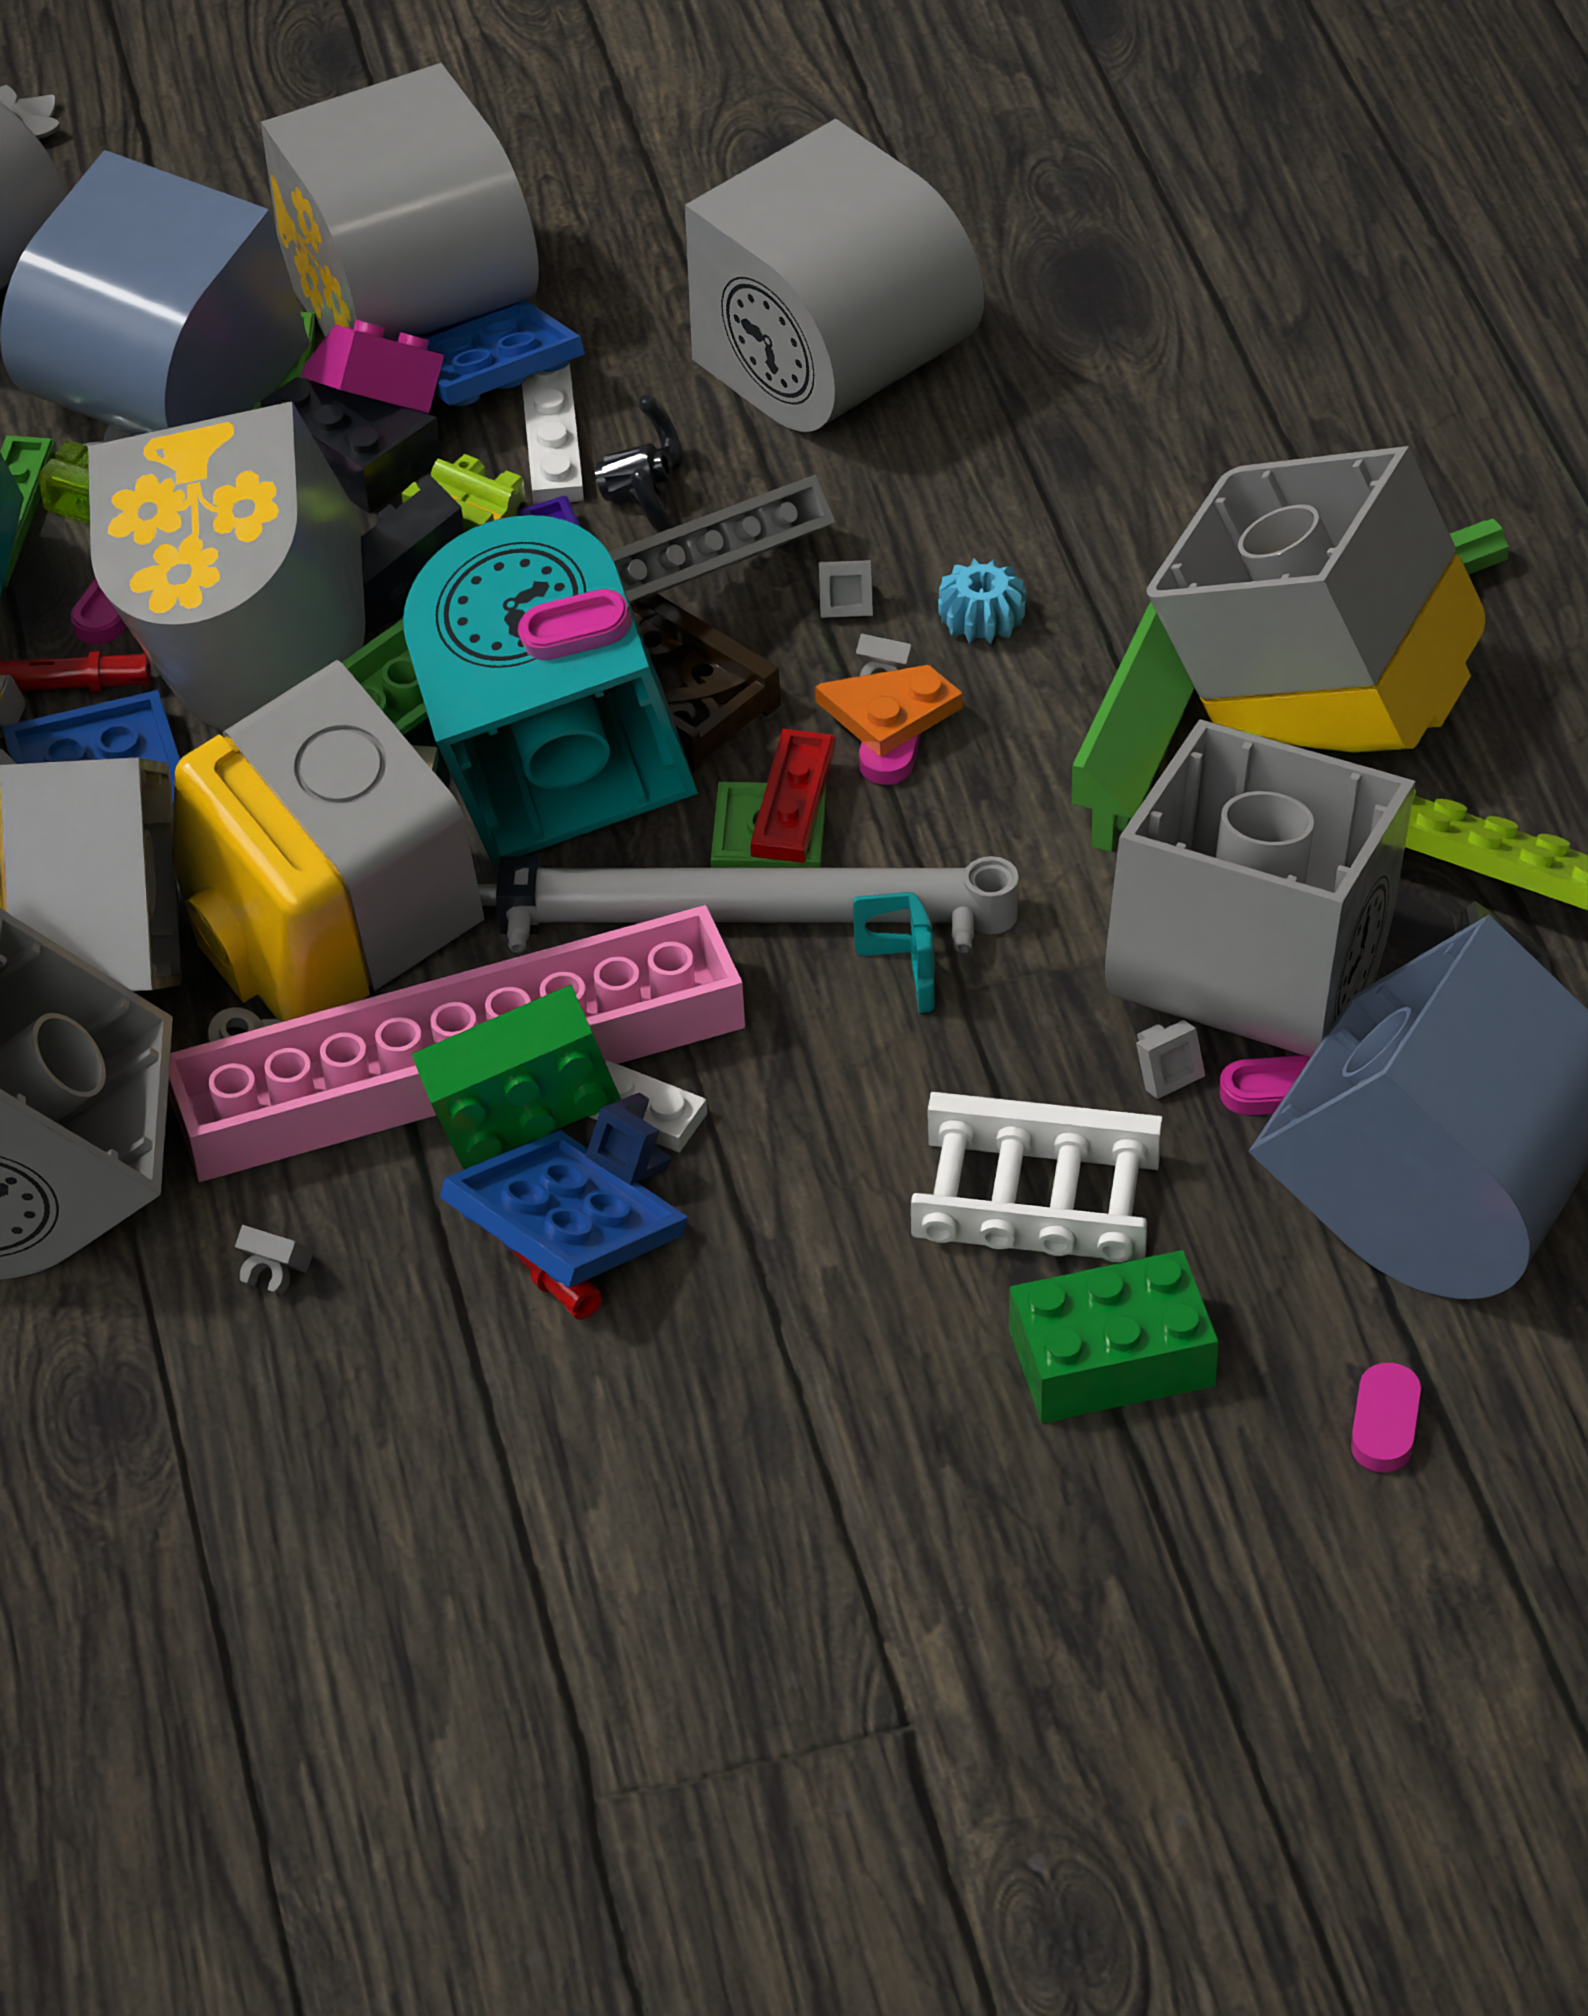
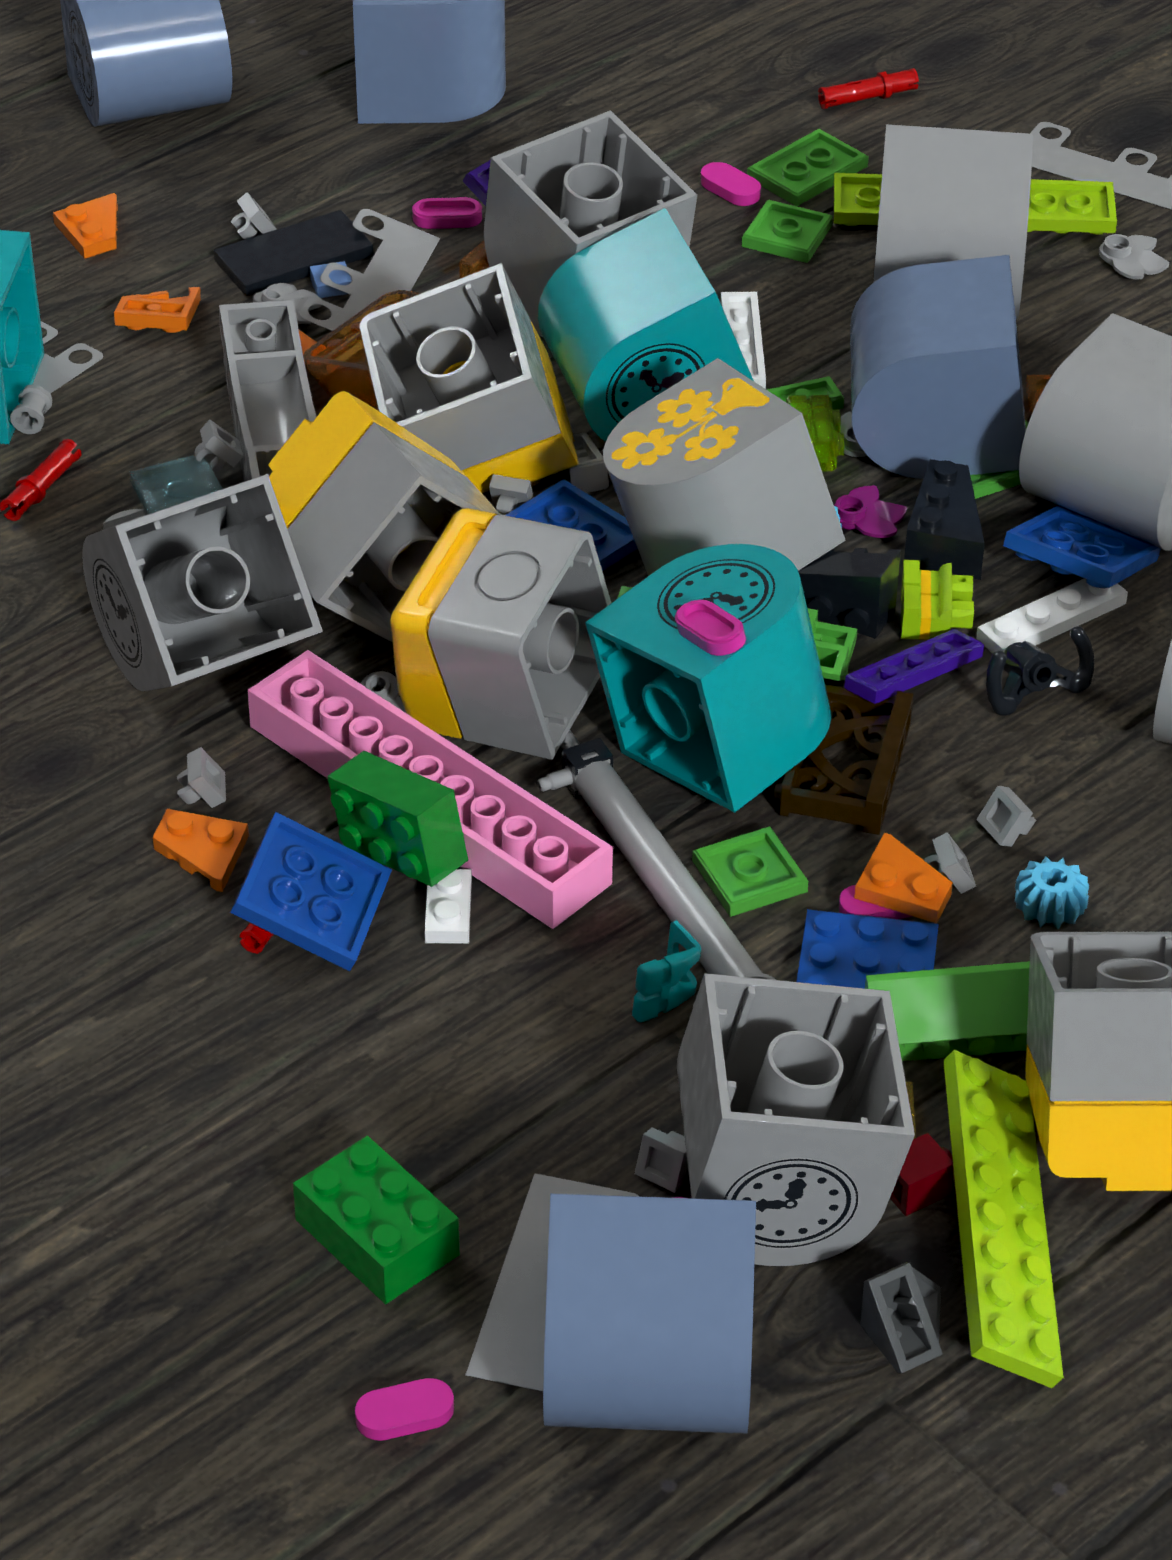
camera: 60 degrees right, 5 degrees down
dark pink slope [301,320,444,414] -> none
dark blue panel [585,1092,671,1185] -> none
light grey brick [609,474,835,604] -> none
red tile [750,729,836,863] -> none
white fence [911,1092,1162,1262] -> none
none -> orange wing [153,809,249,892]
none -> light grey piece [466,1173,639,1391]
none -> blue plate [796,909,939,989]

